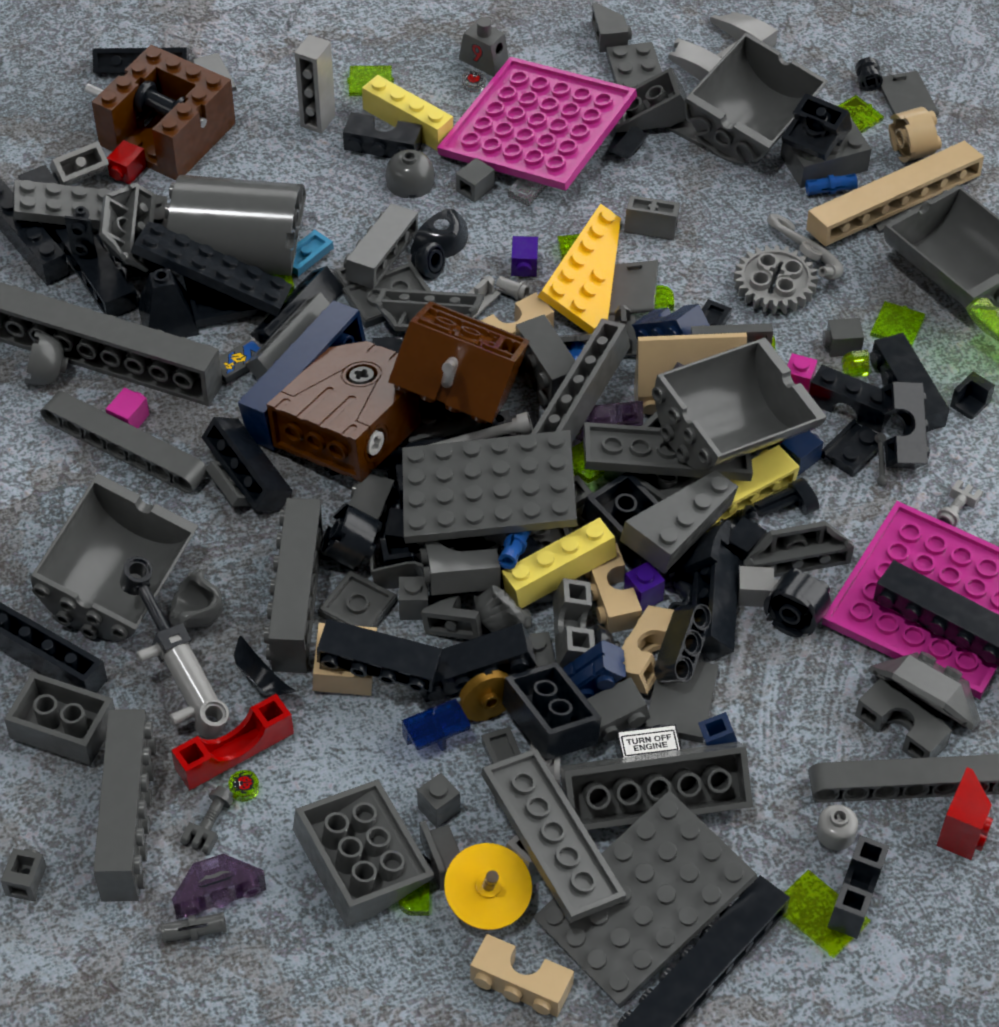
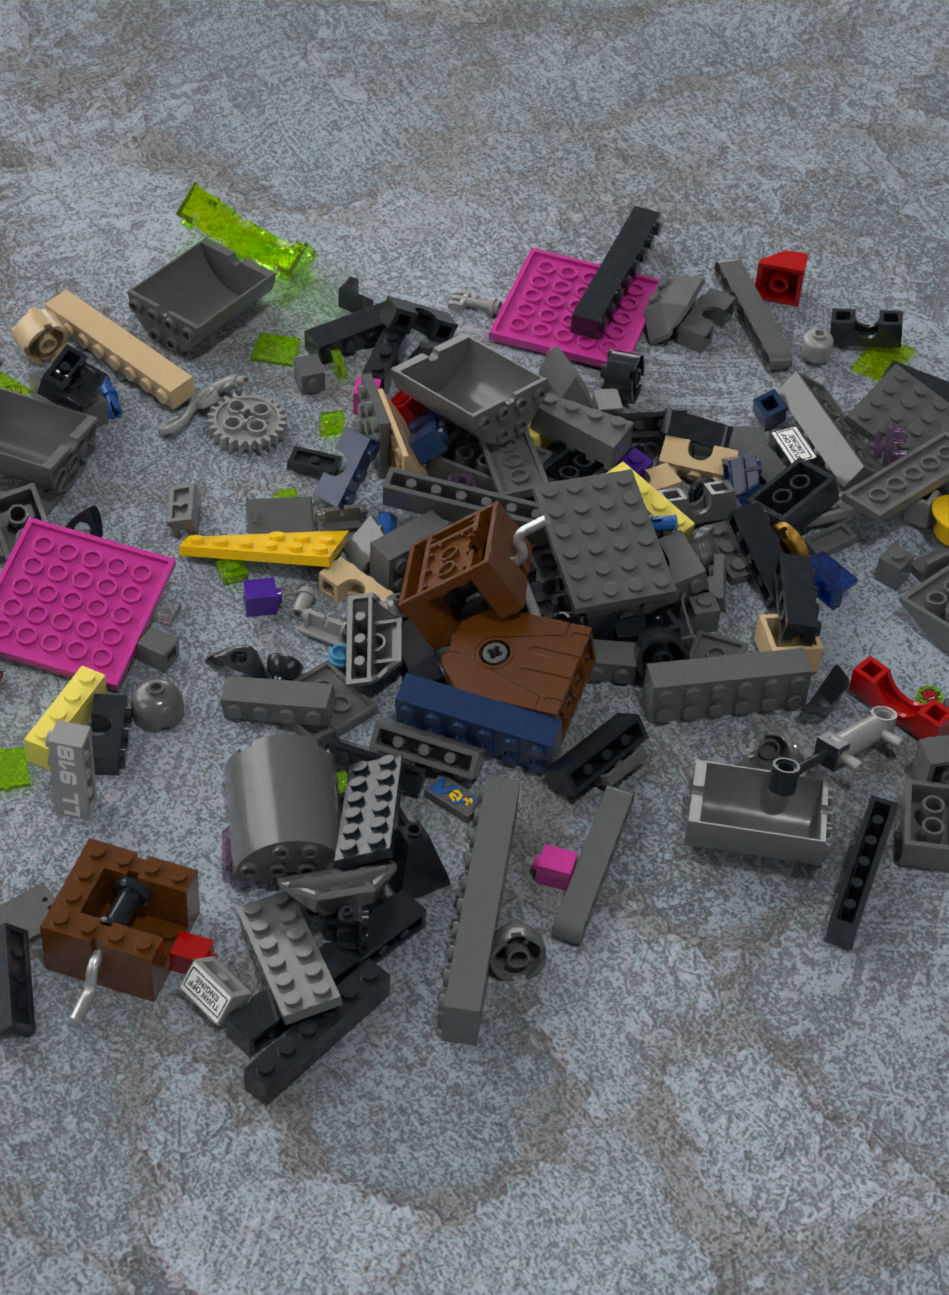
camera: 105 degrees left, 5 degrees down
none -> clear purple hips [867,421,908,467]

